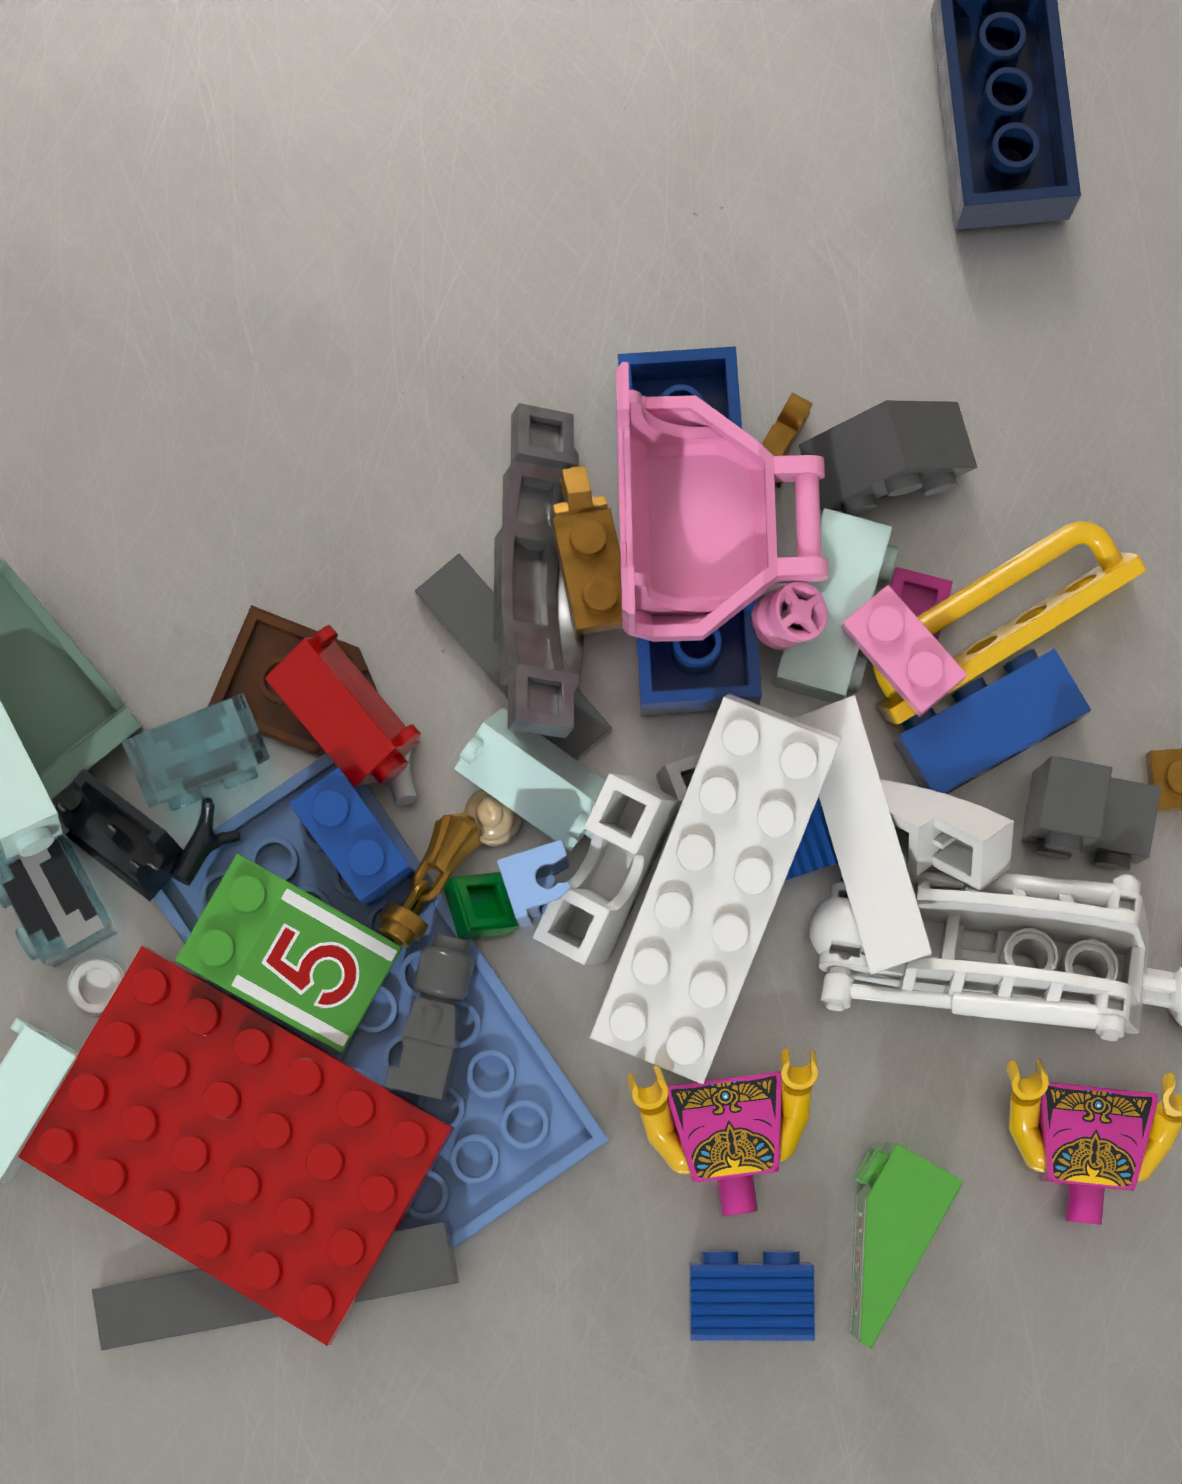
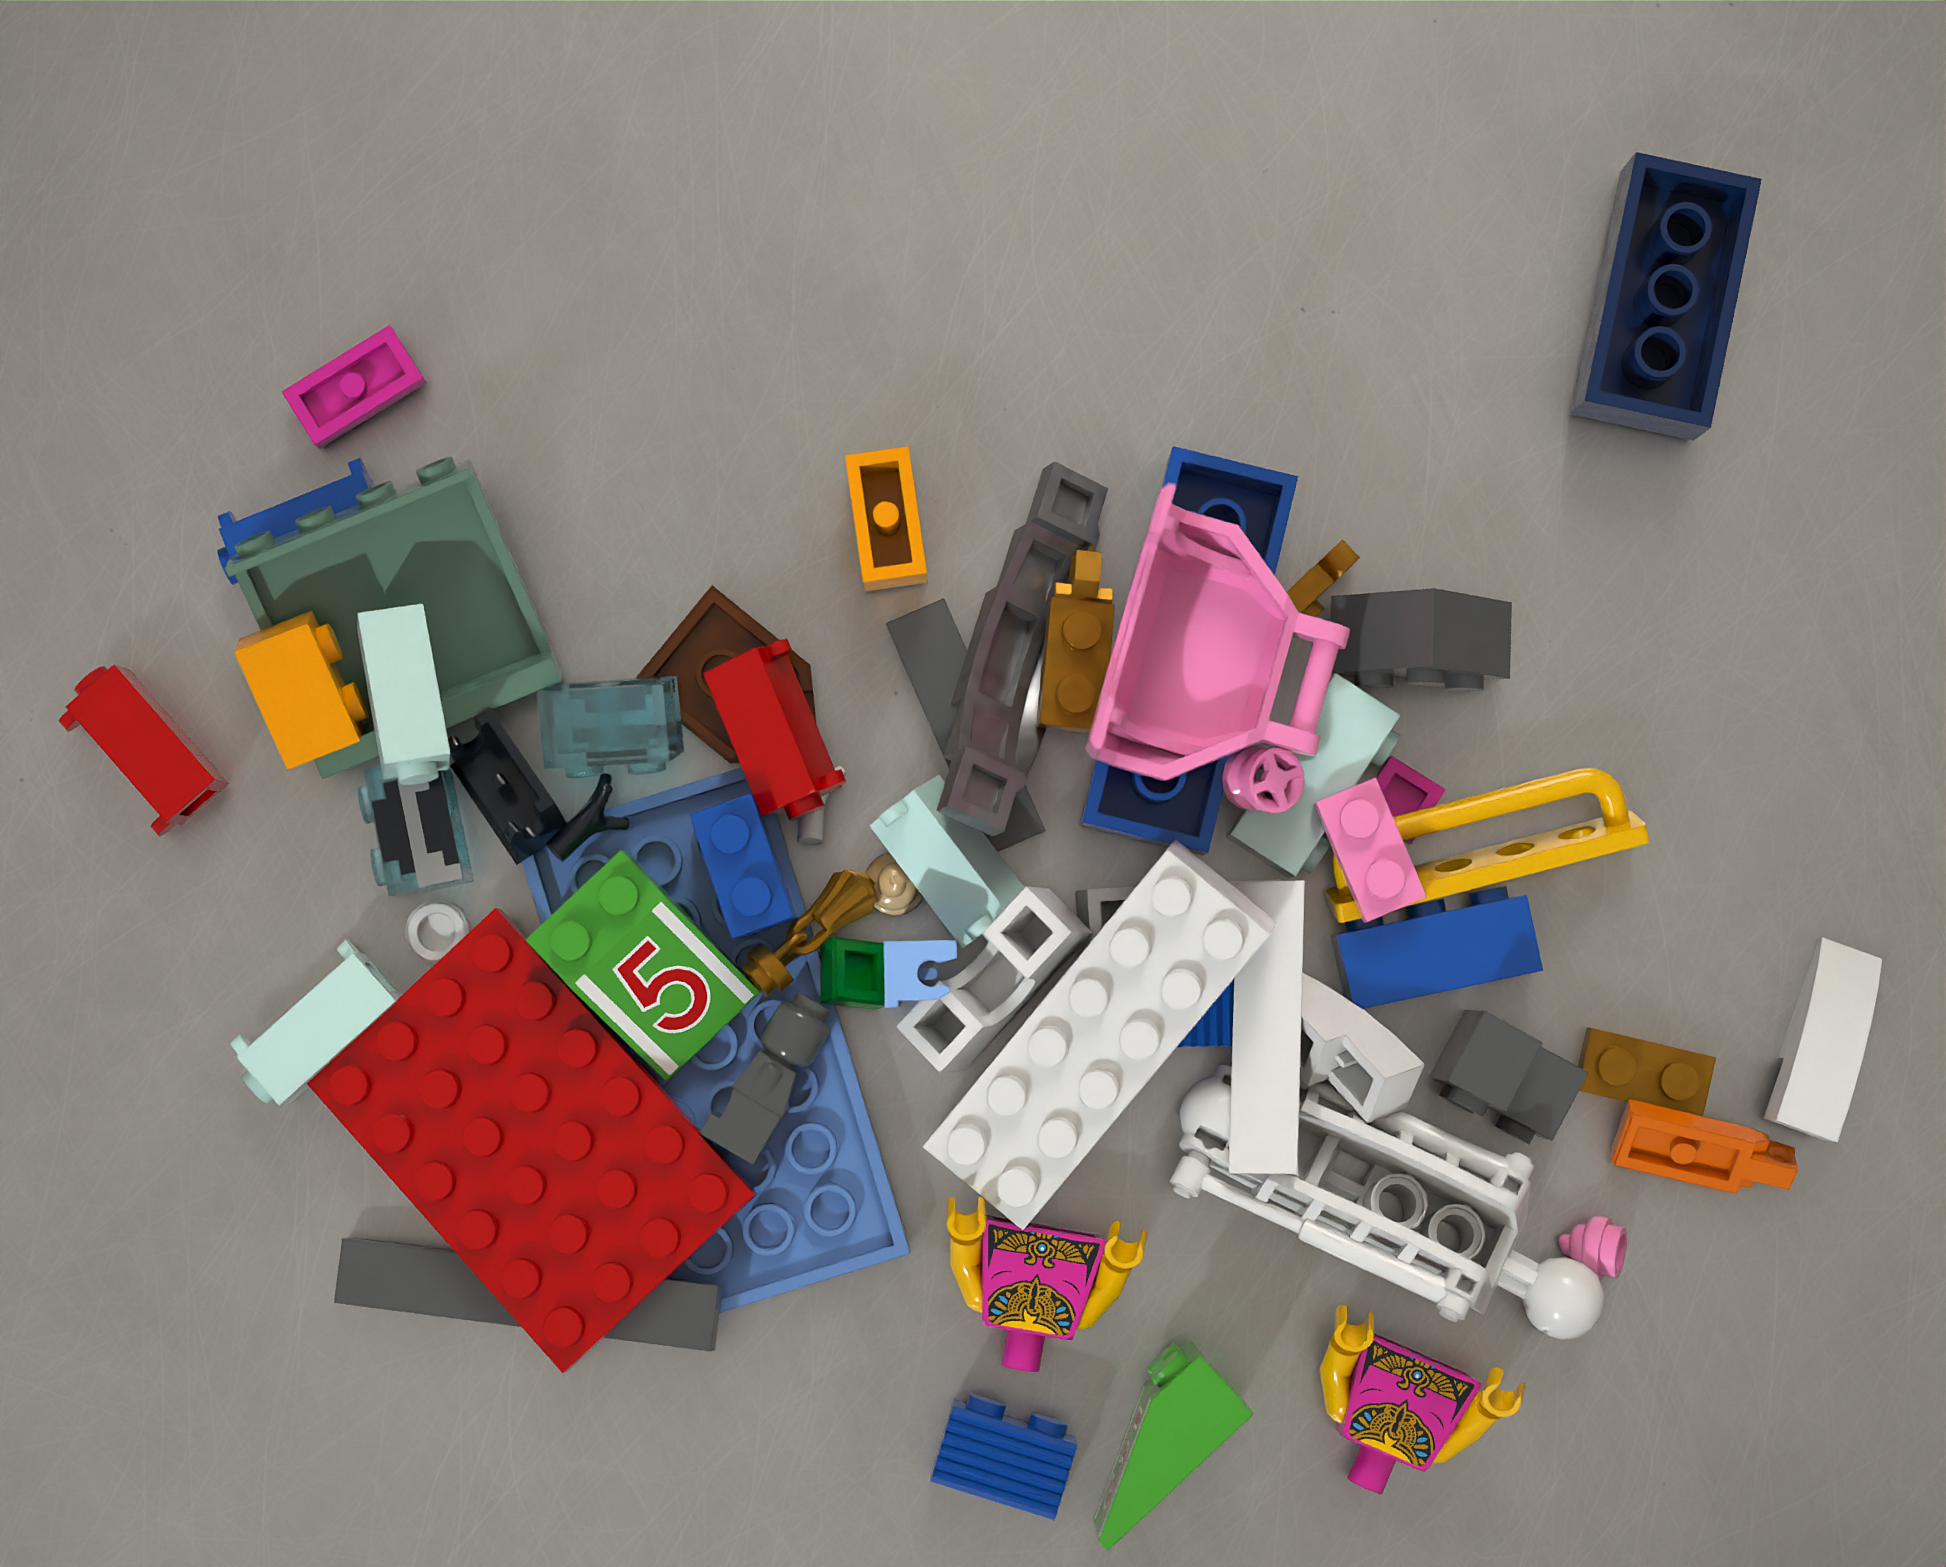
camera: 10 degrees right, 5 degrees up
none -> light orange brick [845,446,928,592]

